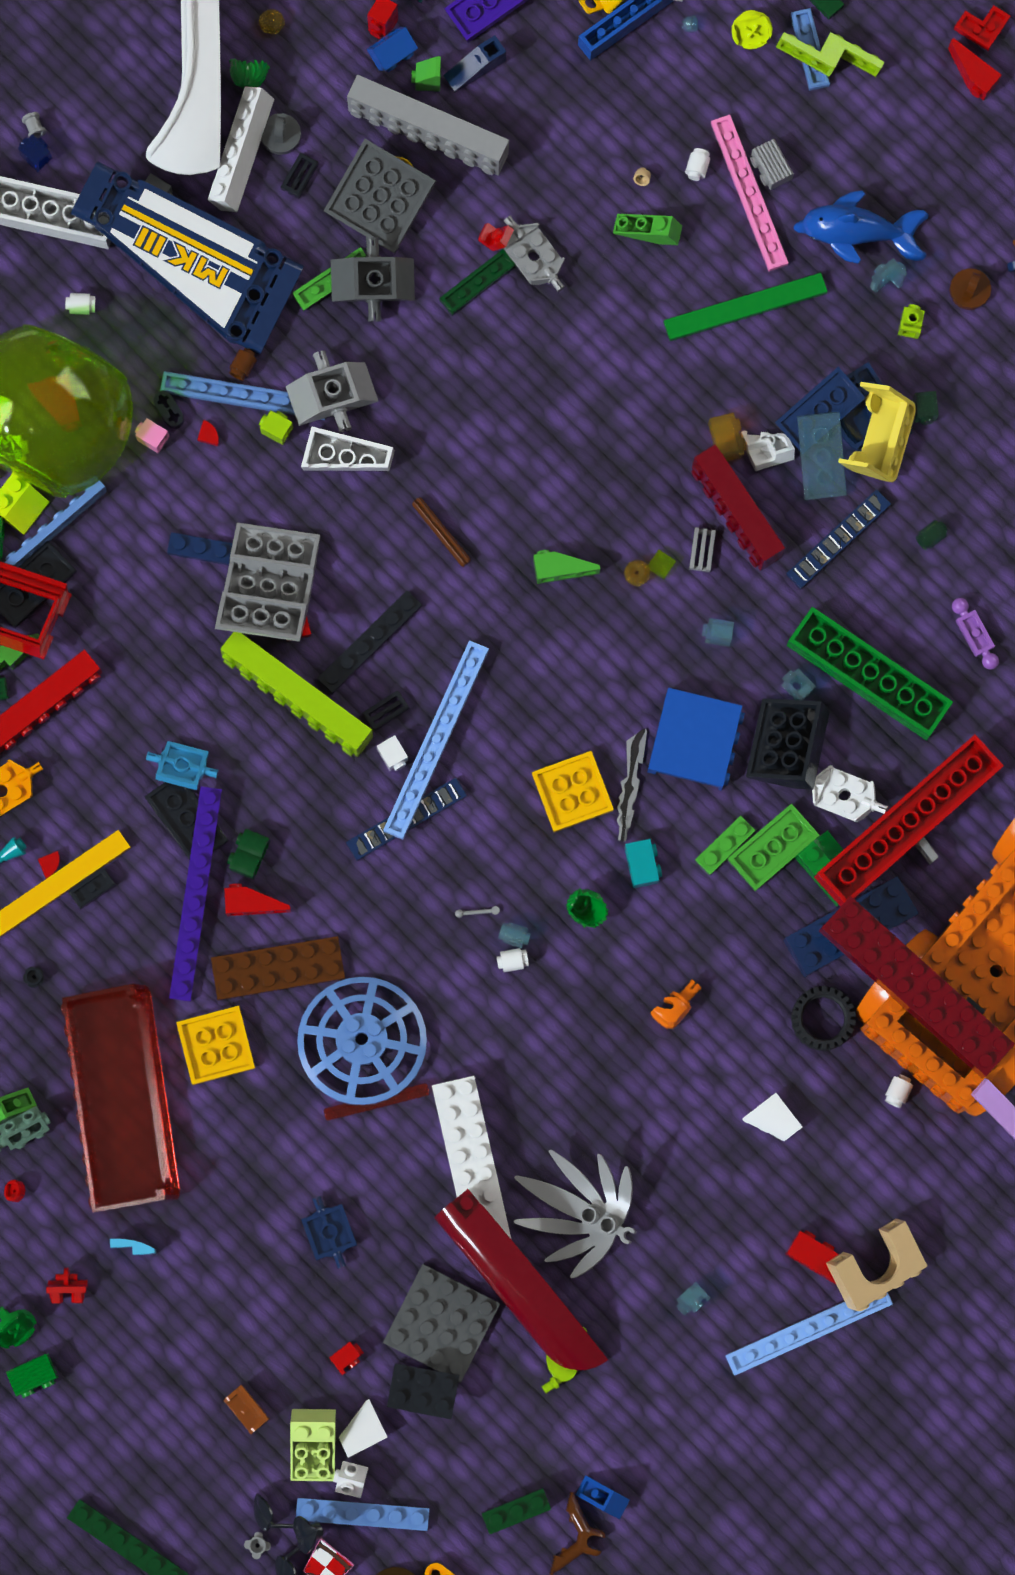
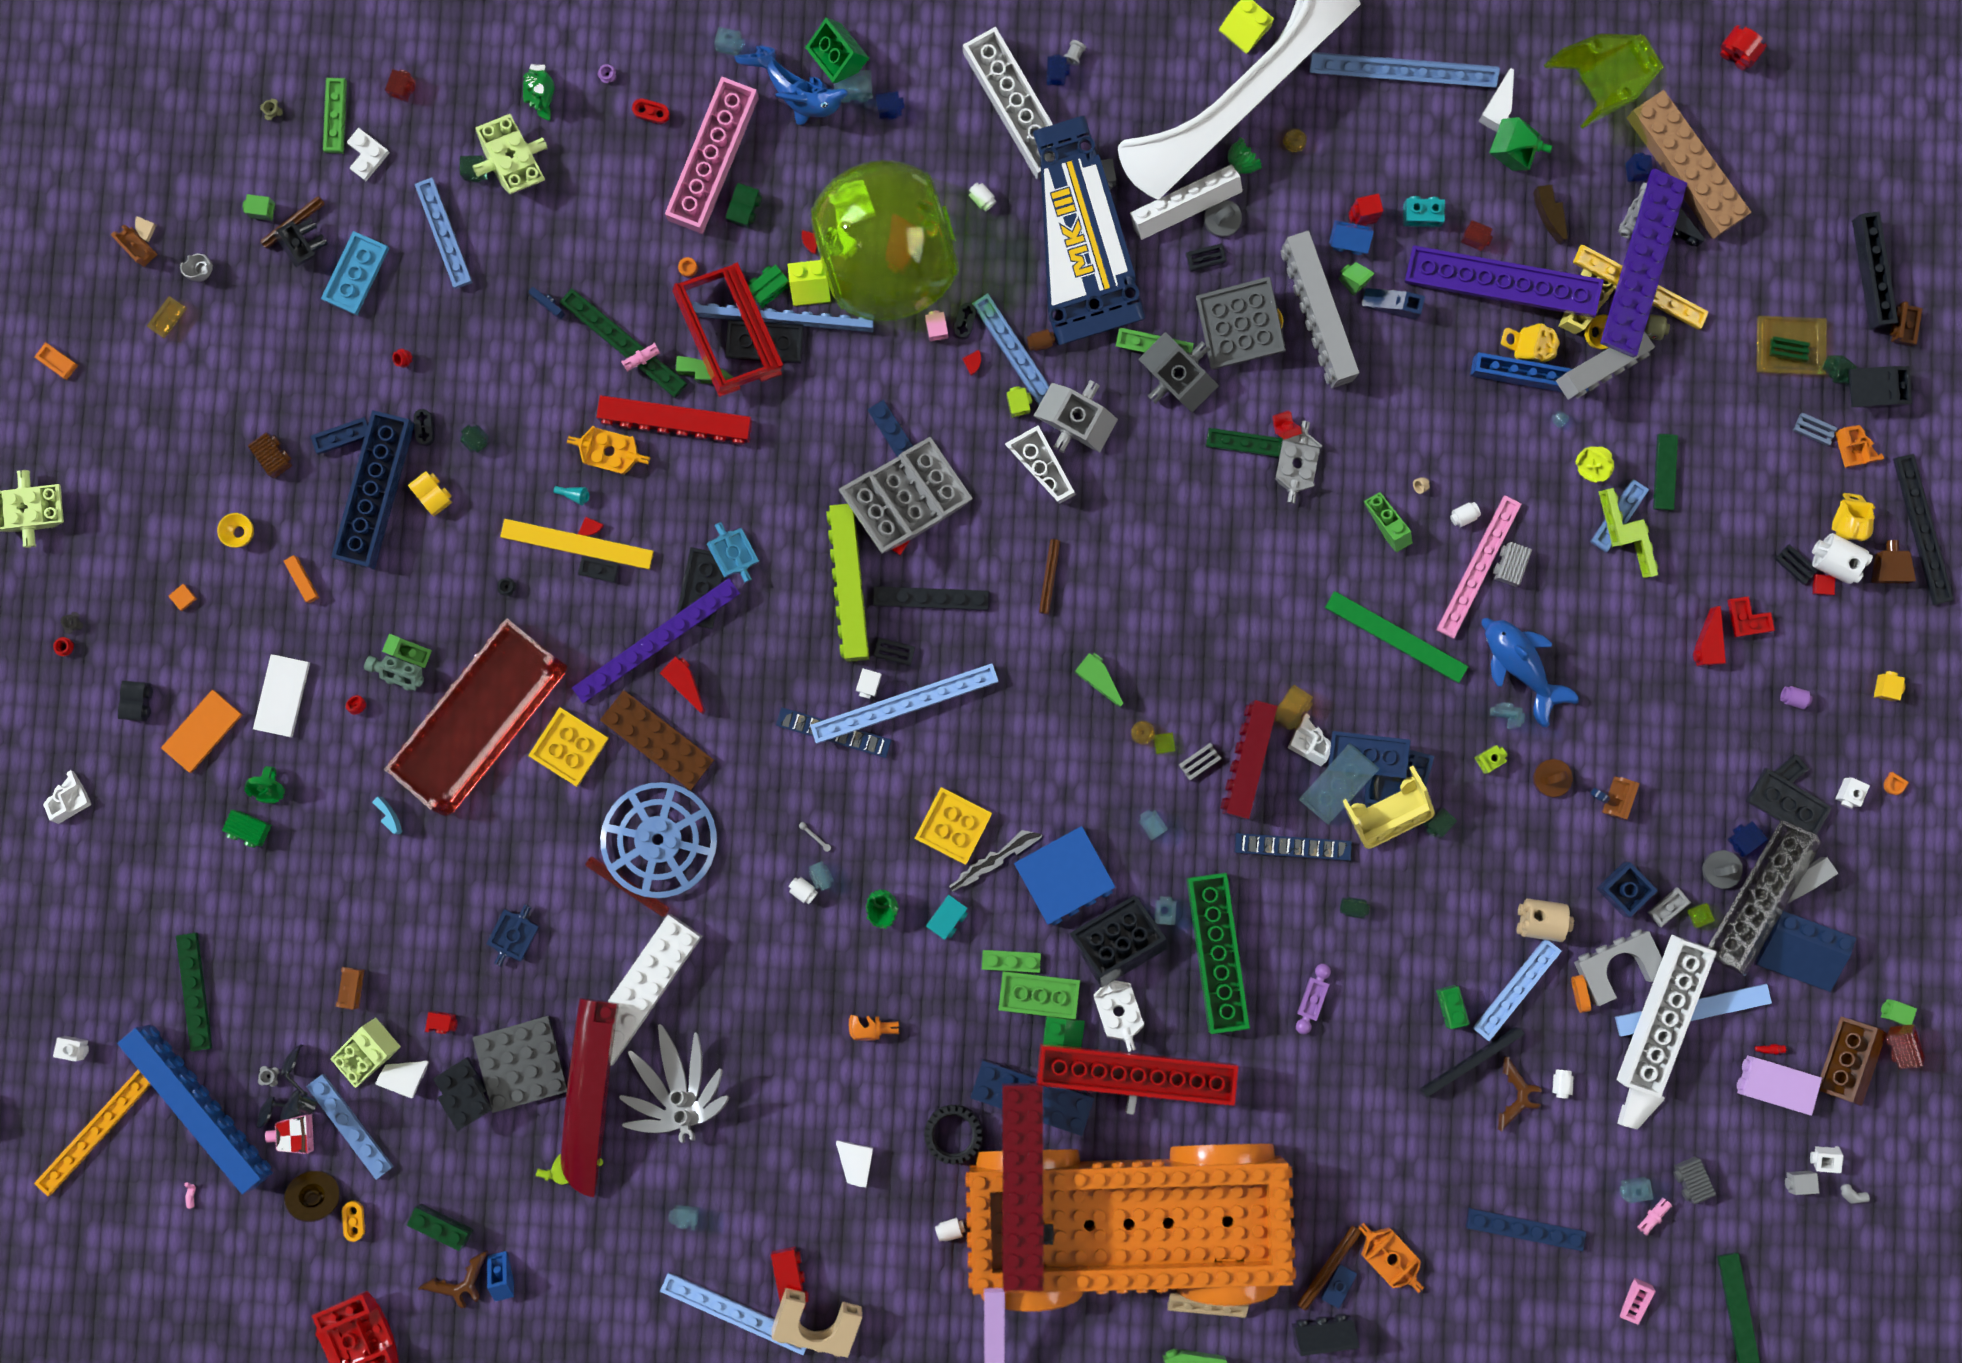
camera: 50 degrees right, 5 degrees up
red hips [46,1267,88,1304] -> none
dark green brick [227,829,270,880] -> none
white brick [333,1461,368,1498] -> none

